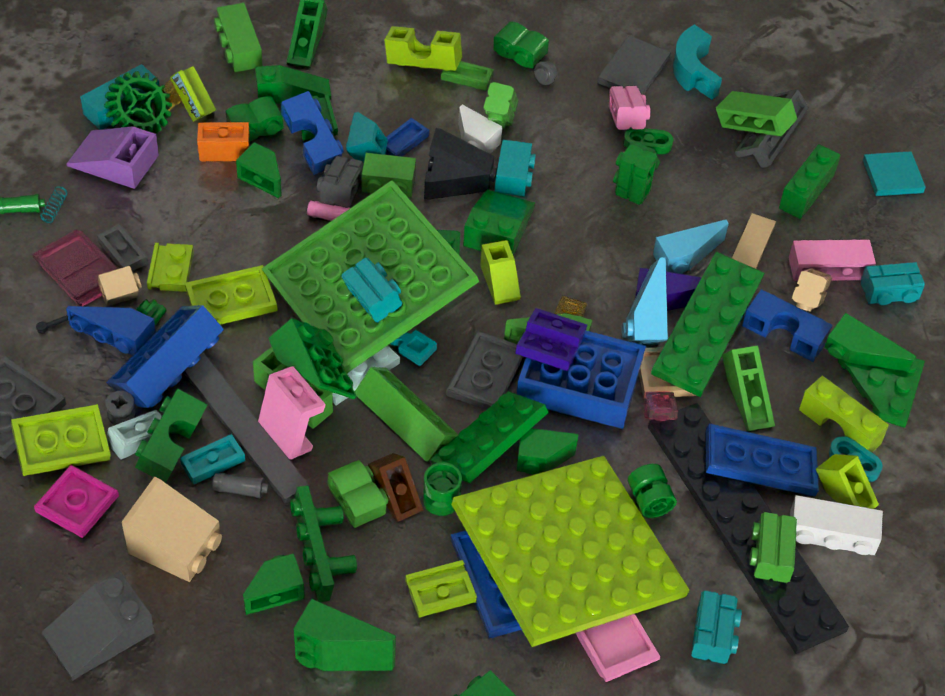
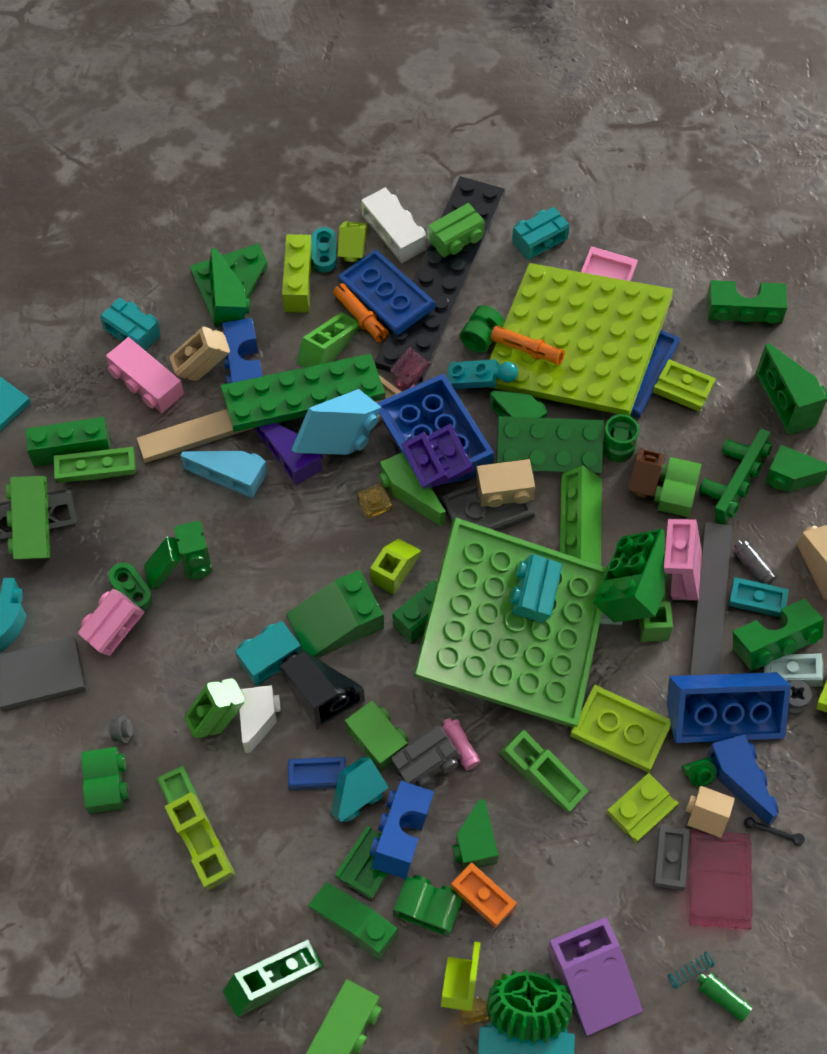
camera: 130 degrees left, 10 degrees up
none -> bright green plate [54,447,136,483]
none -> orange pin [333,284,389,342]
none -> teal plate [446,359,518,389]
none -> tan brick [476,459,535,507]
none -> orange pin [491,325,565,366]
none -> bright green slope [498,729,588,812]

